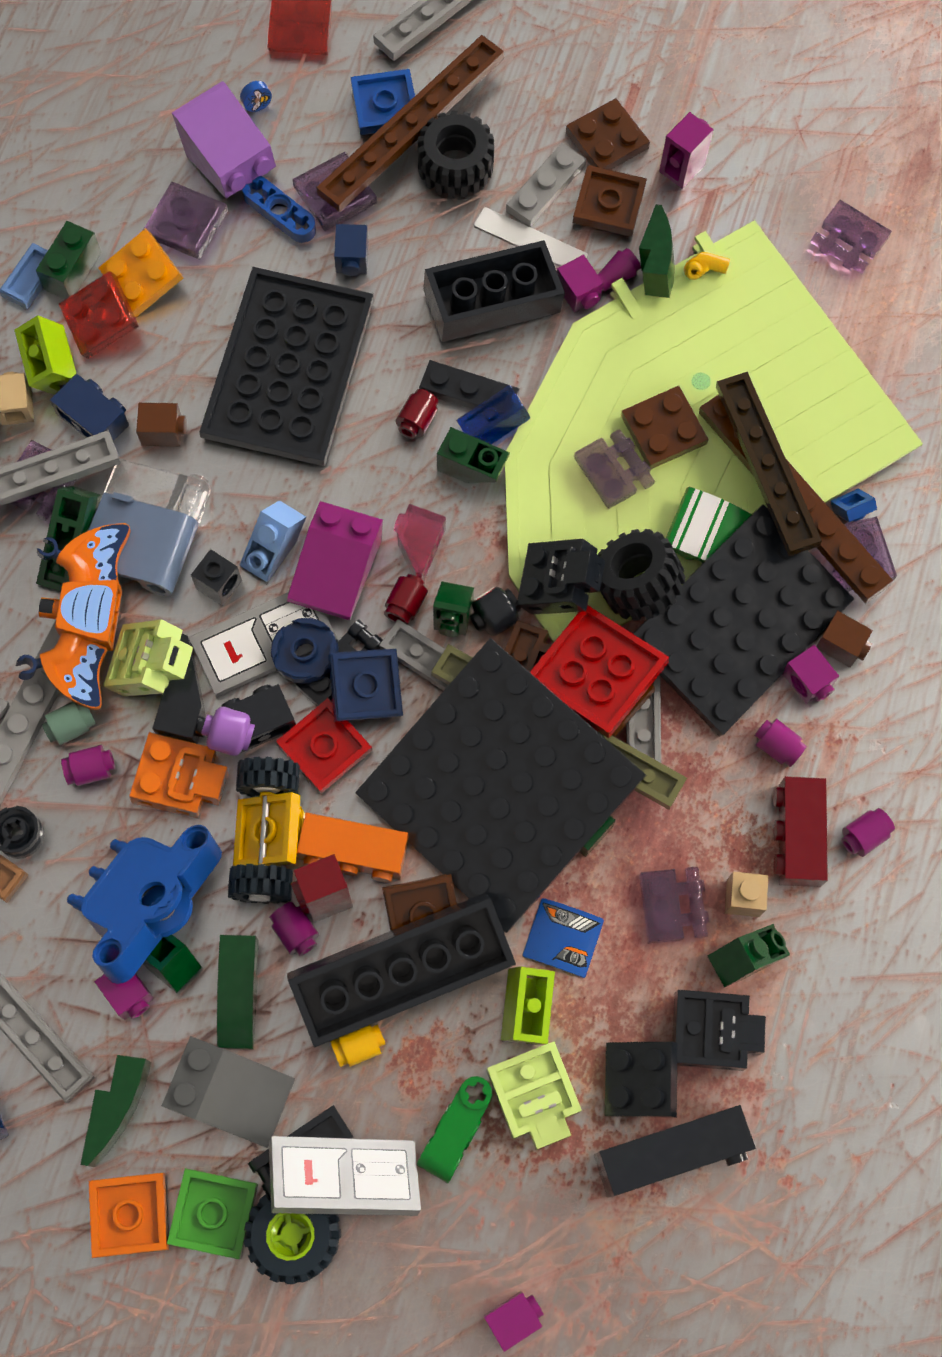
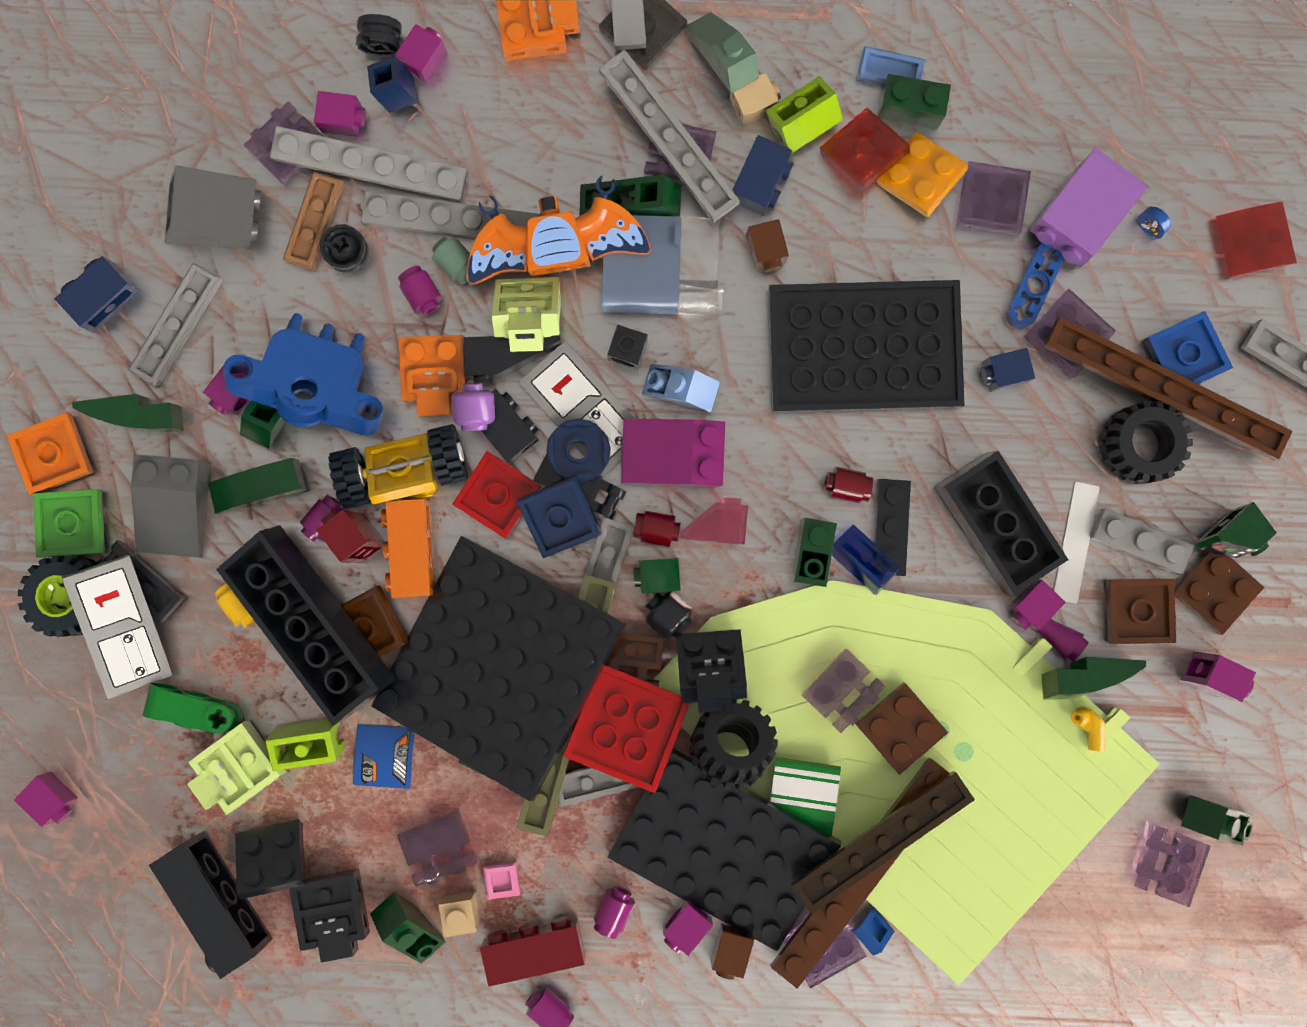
camera: 75 degrees right, 15 degrees up
none -> bright pink tile [483,861,521,900]
none -> dark green slope [1181,795,1253,846]
none -> dark green slope [1195,502,1277,558]

